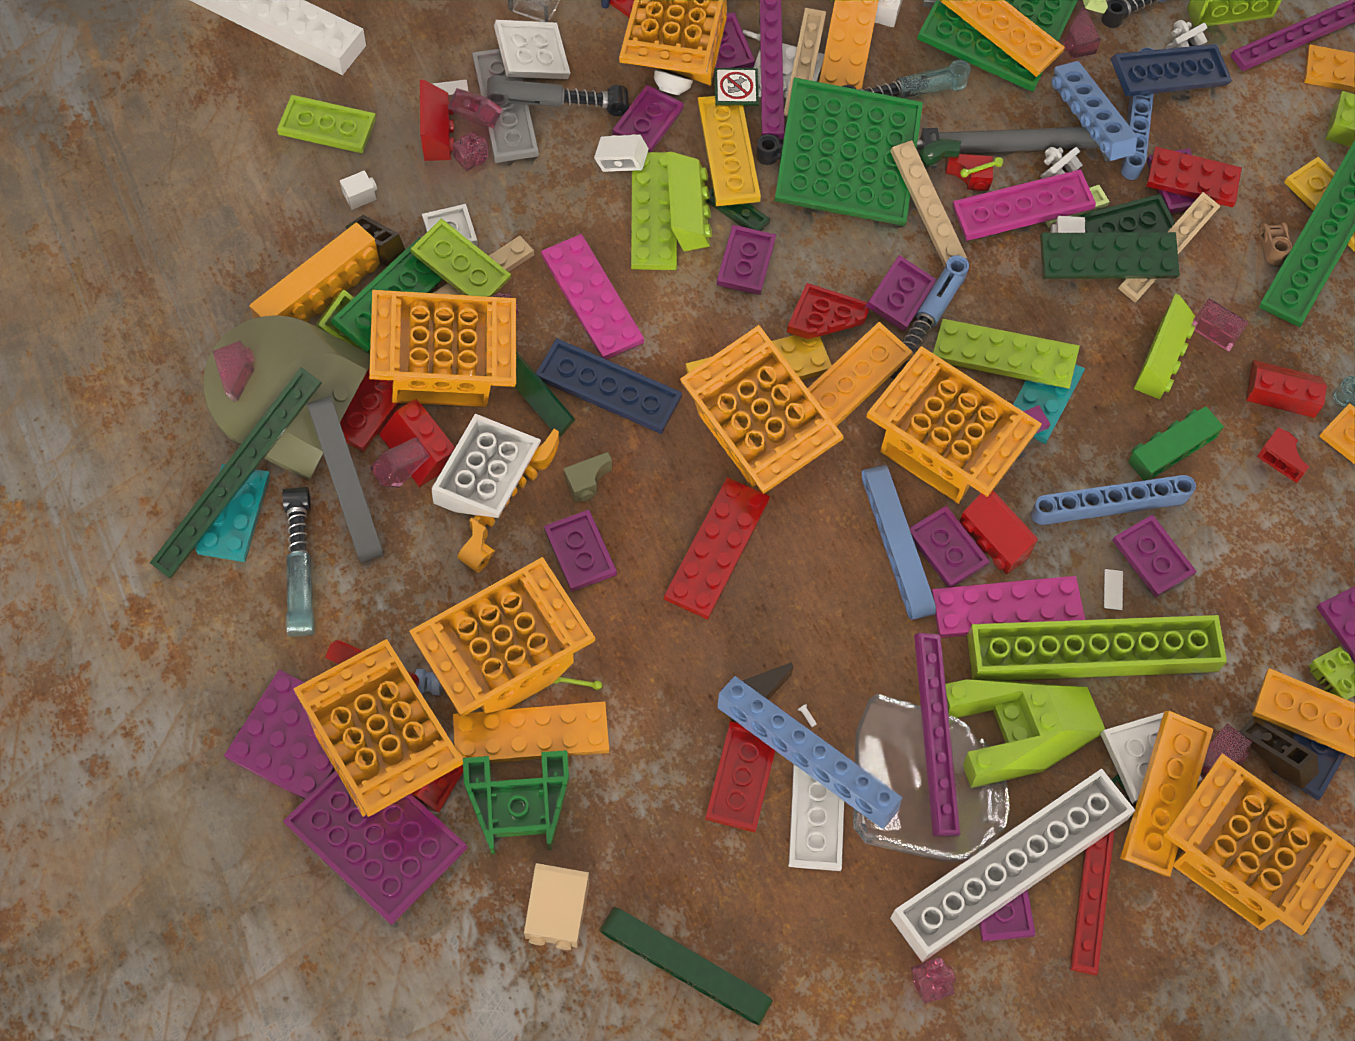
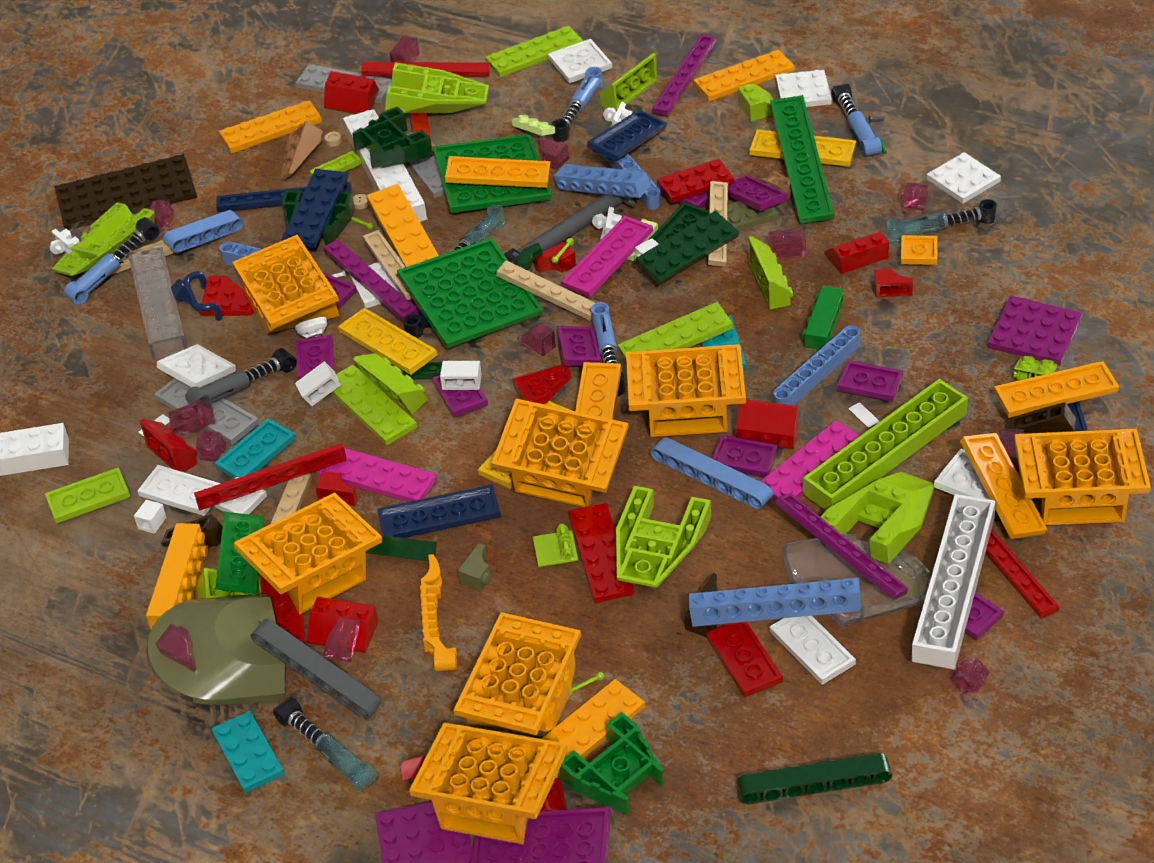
camera: 30 degrees left, 20 degrees down
dark green plate [150,367,322,578] -> none
lime plate [411,218,511,297] -> none
white slope [432,414,541,518] -> none
tan slope [524,863,589,950] -> none
magenta plate [544,510,617,592] -> none
piece [714,68,759,106] -> none
none -> white plate [138,465,221,516]
none -> red tile [194,443,347,511]
none -> teal plate [215,418,296,479]
none -> red arch [316,471,357,506]
none -> white brick [440,361,482,390]
none -> clear pink slope [517,323,556,356]
none -> lime hinge [533,524,578,567]
none -> lime wedge [616,486,712,588]
none -> olive plate [727,201,779,231]
none -> magenta tile [728,175,788,211]

